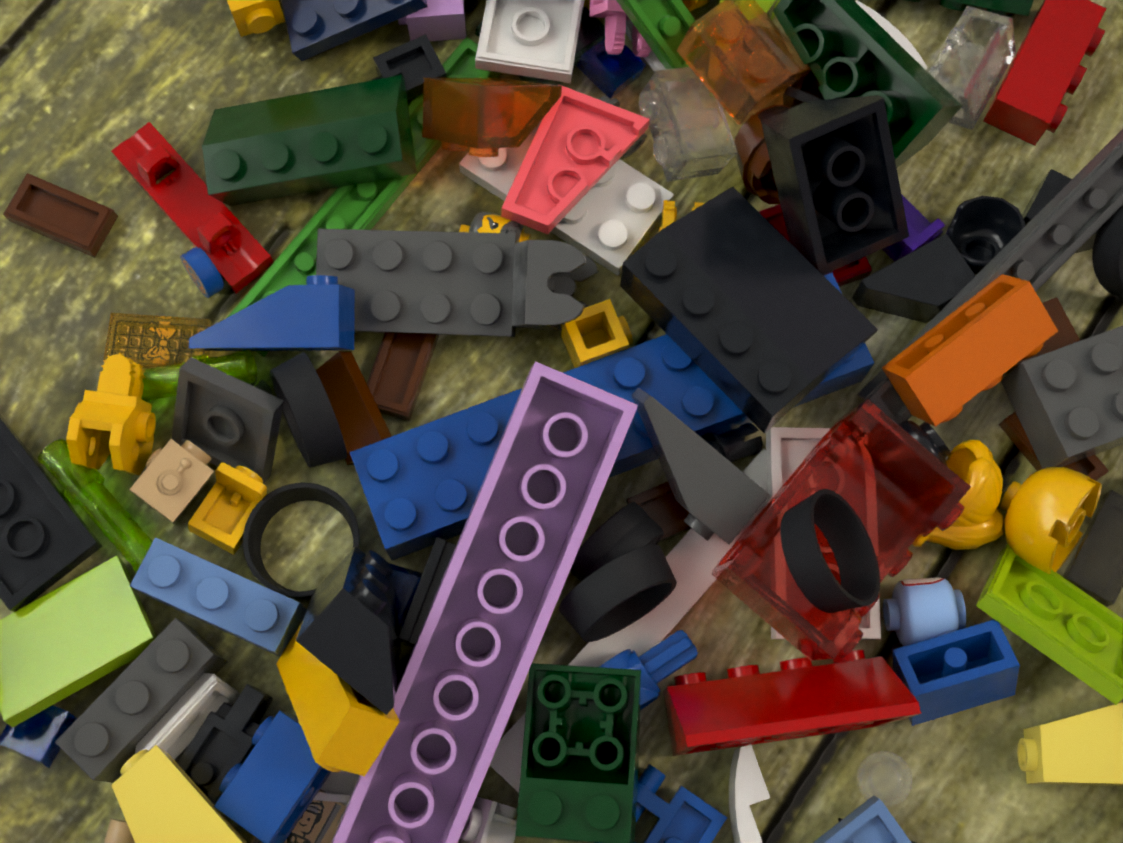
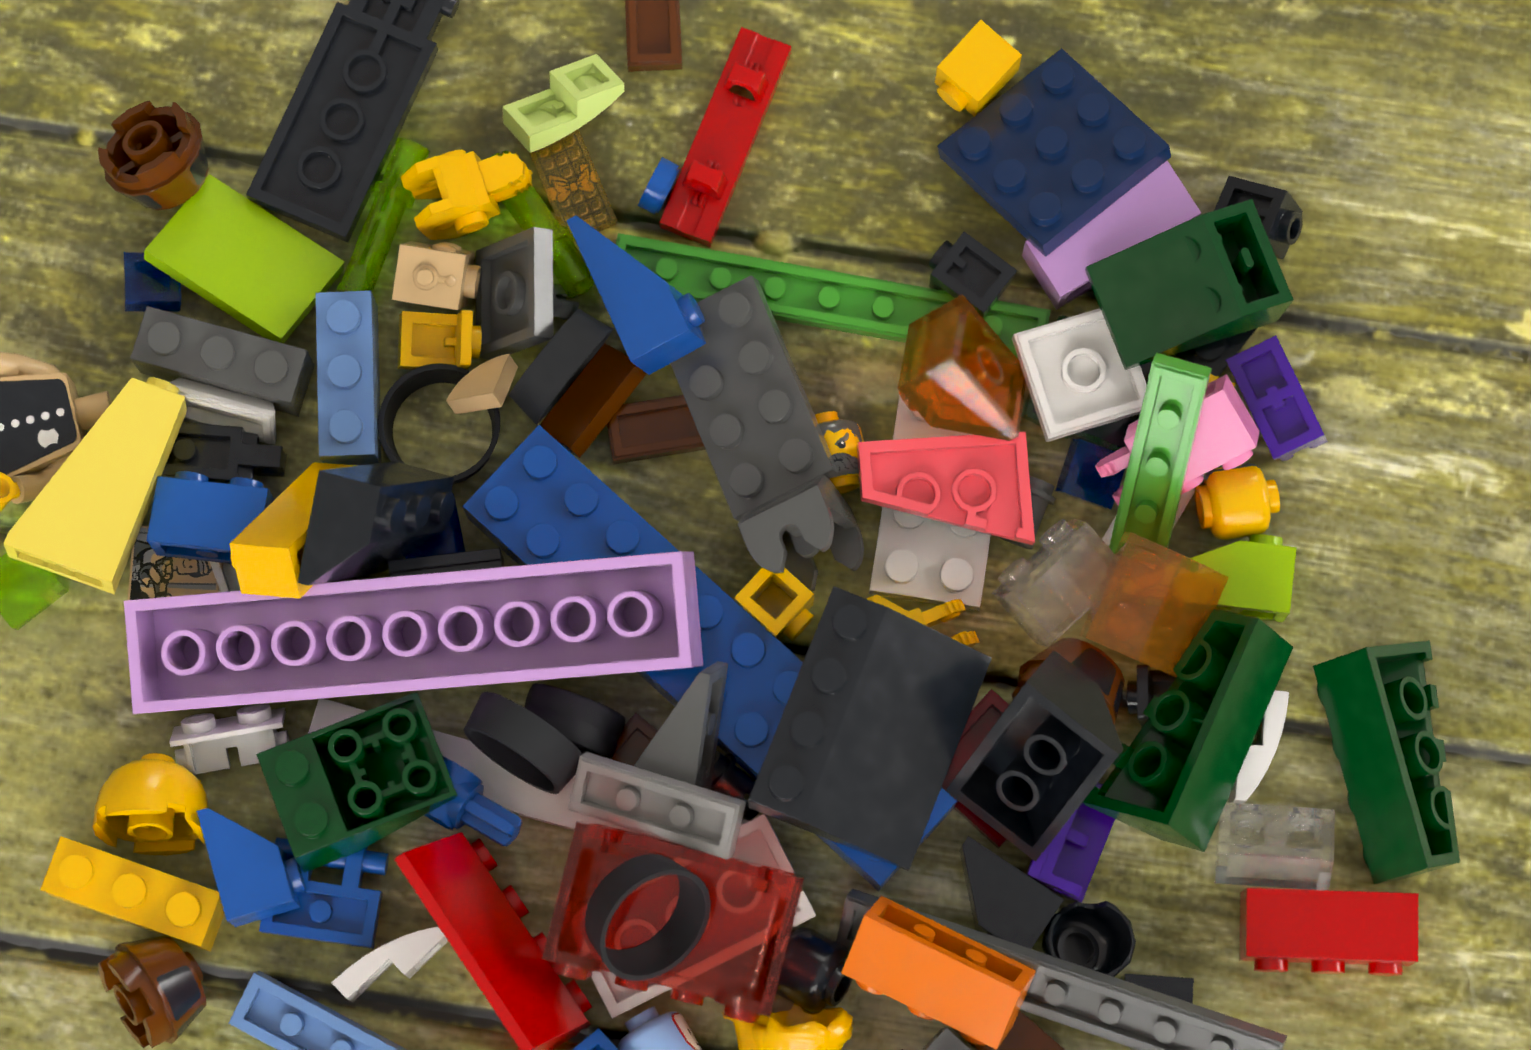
camera: 65 degrees right, 5 degrees up
dark green slope [202,75,417,206] -> none
none -> tan tile [446,354,518,414]
none -> yellowish green slope [502,54,624,153]
none -> light grey tile [568,752,746,860]

